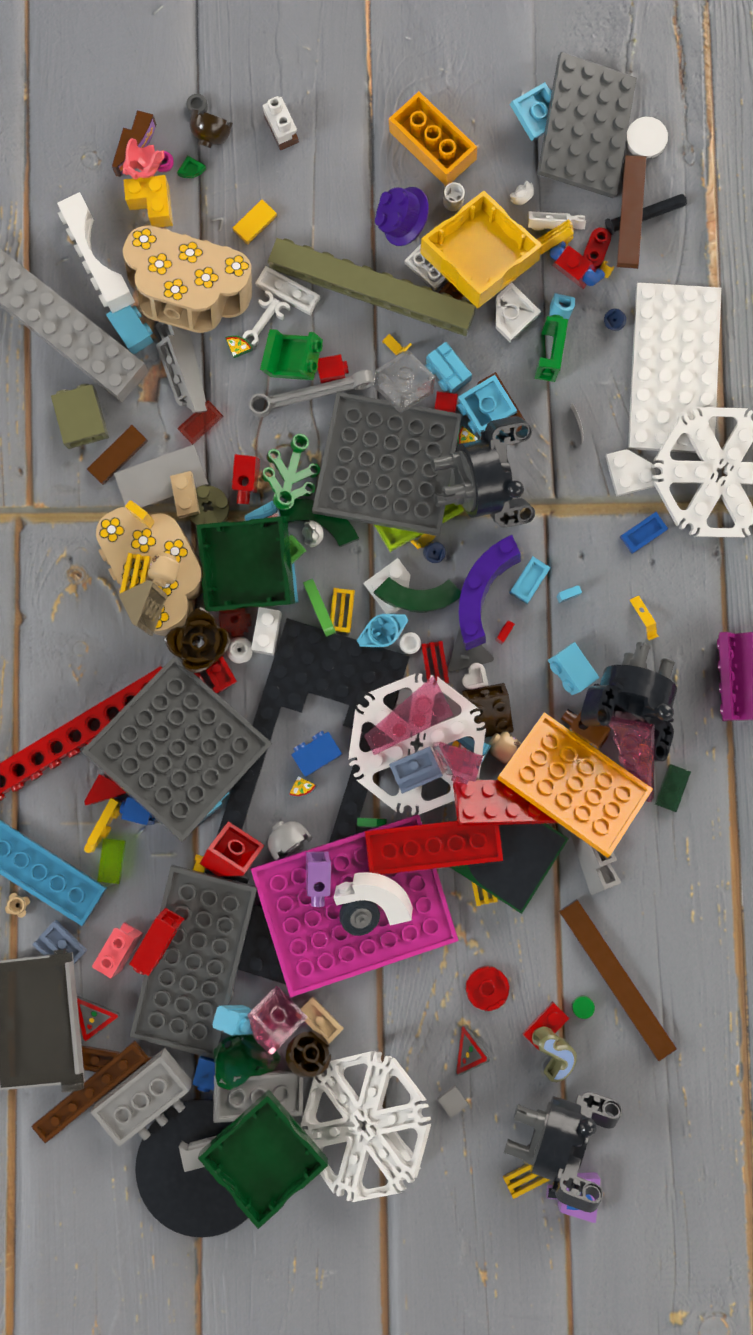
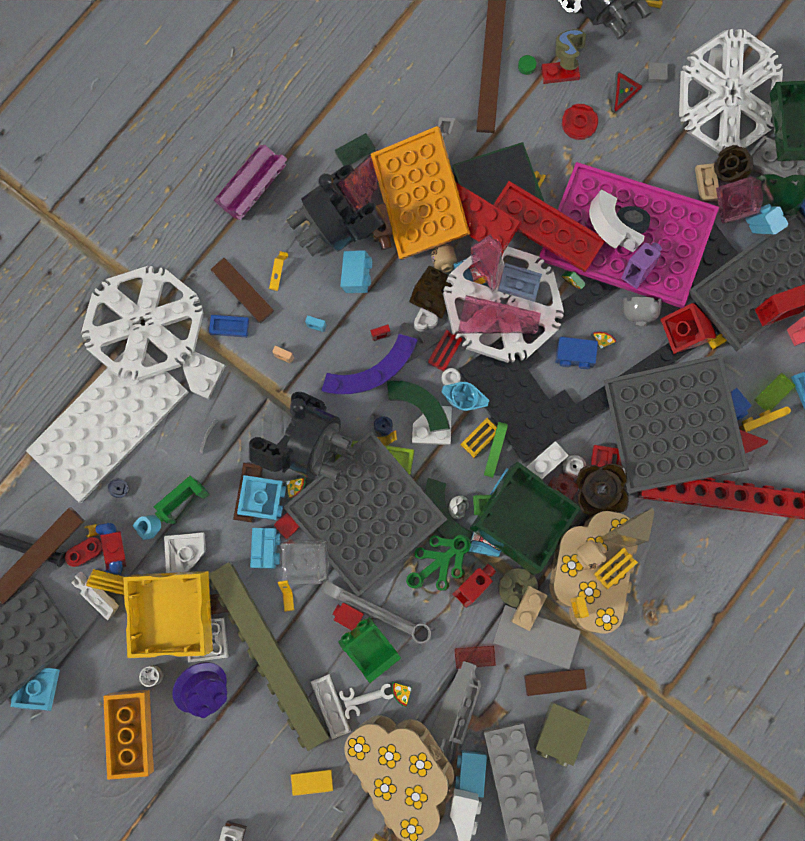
camera: 140 degrees left, 5 degrees down
medium azure tile [509,556,551,604] -> none
white plate [510,181,534,205] -> none
none -> reddish brown tile [210,258,274,324]
none -> light nougat tile [272,346,294,363]

